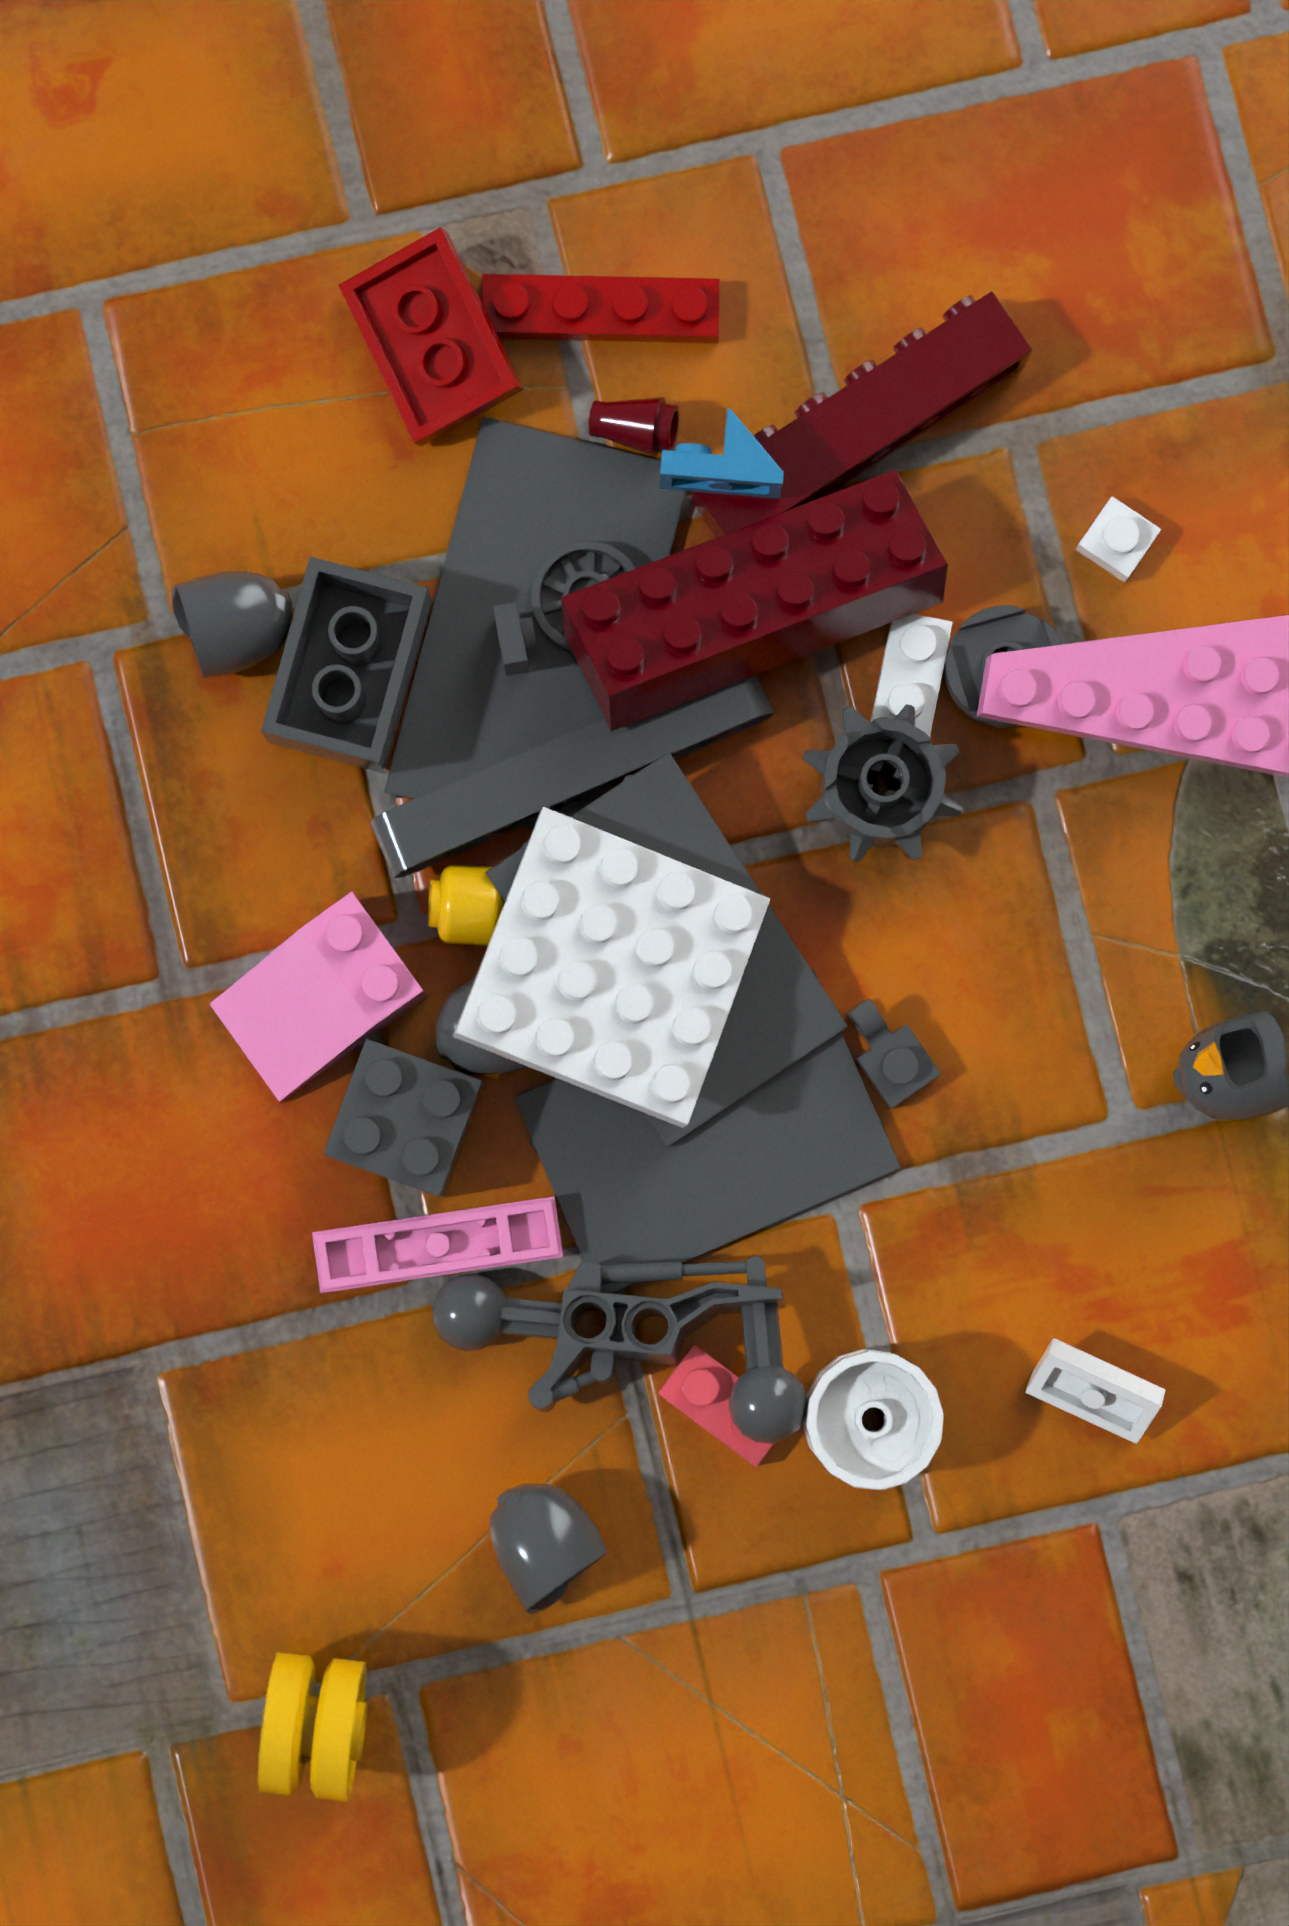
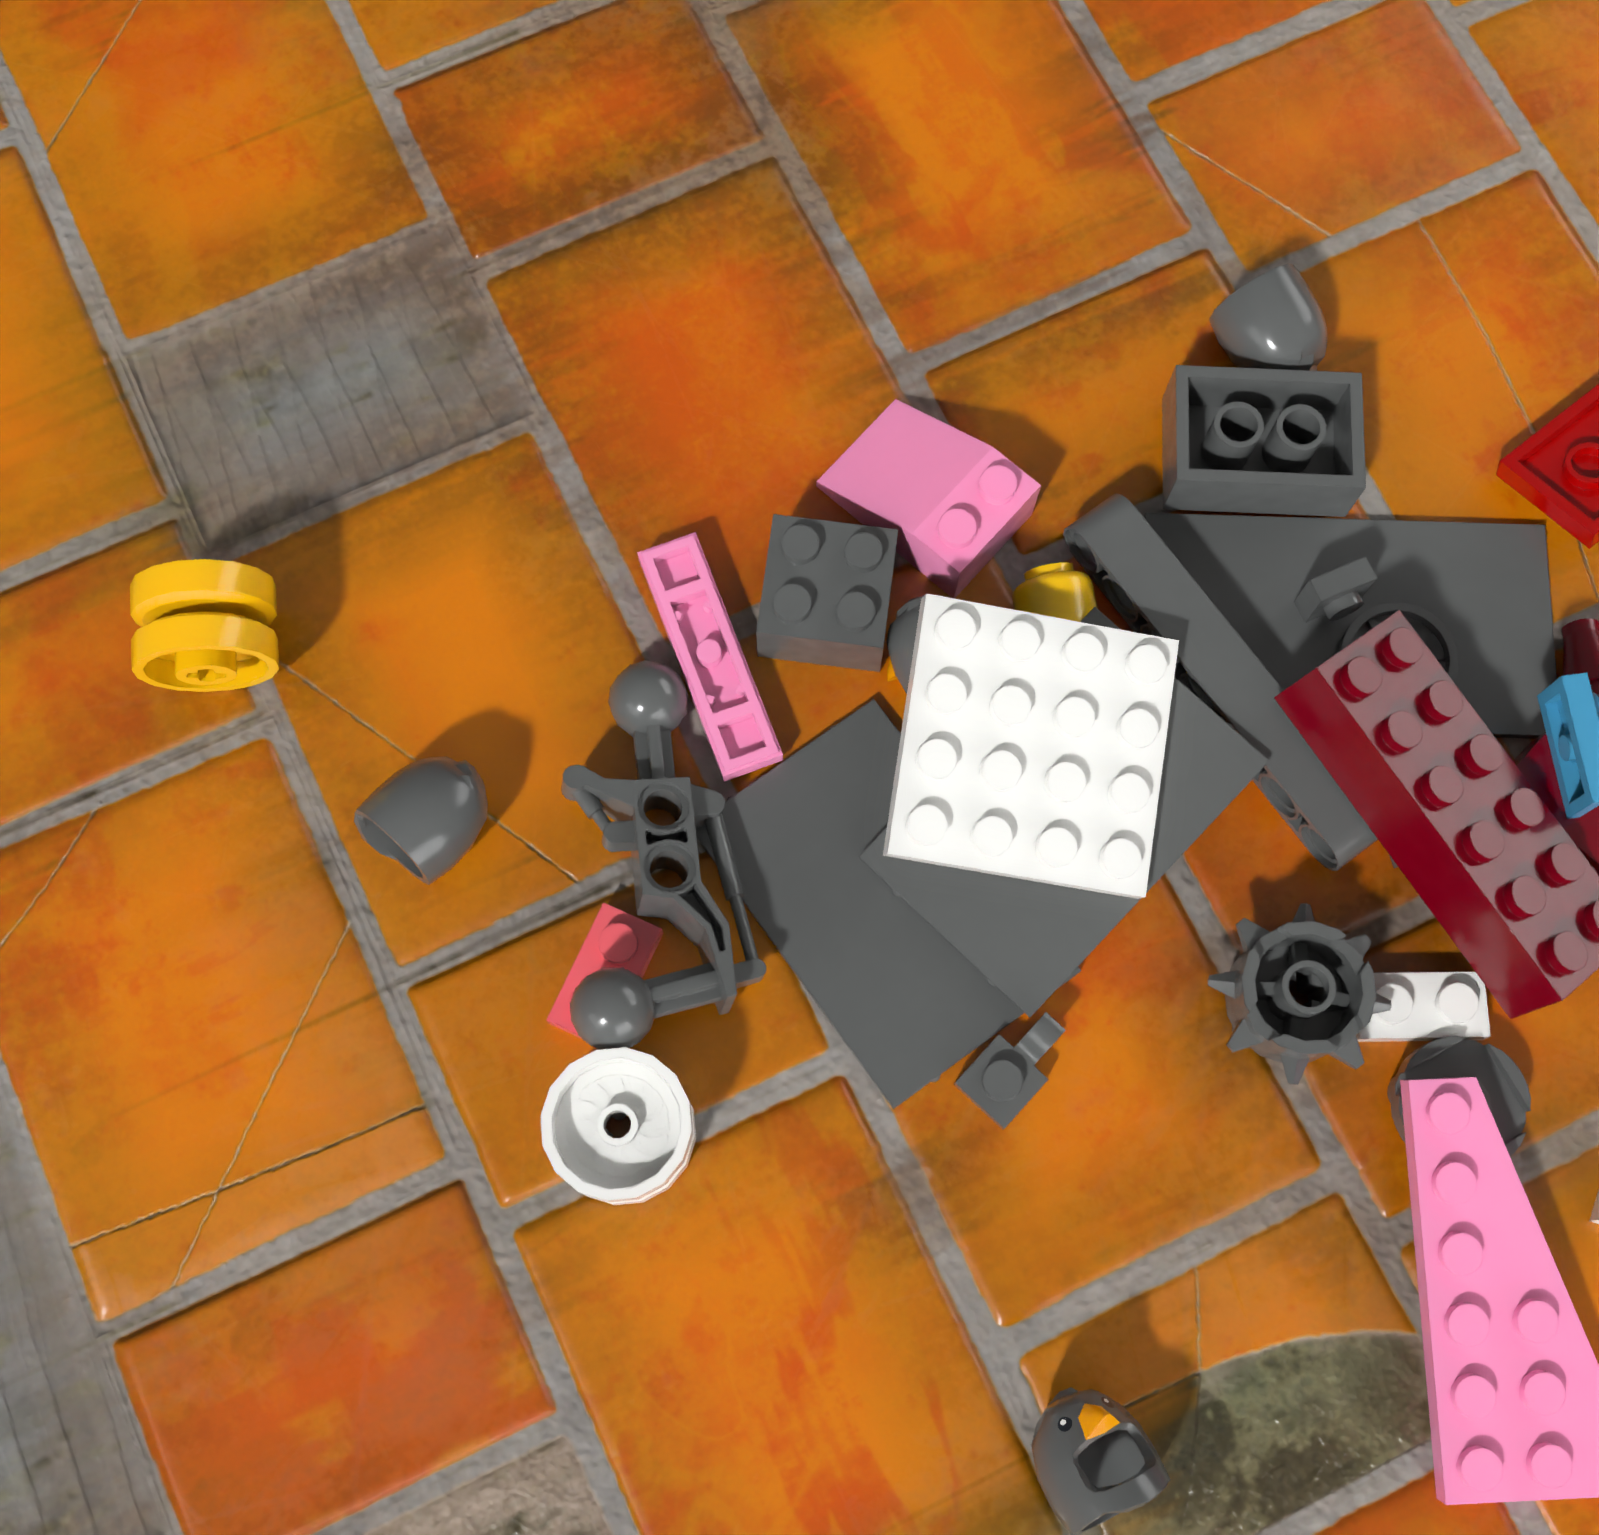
camera: 80 degrees right, 10 degrees down
white plate [1025,1338,1166,1444] -> none

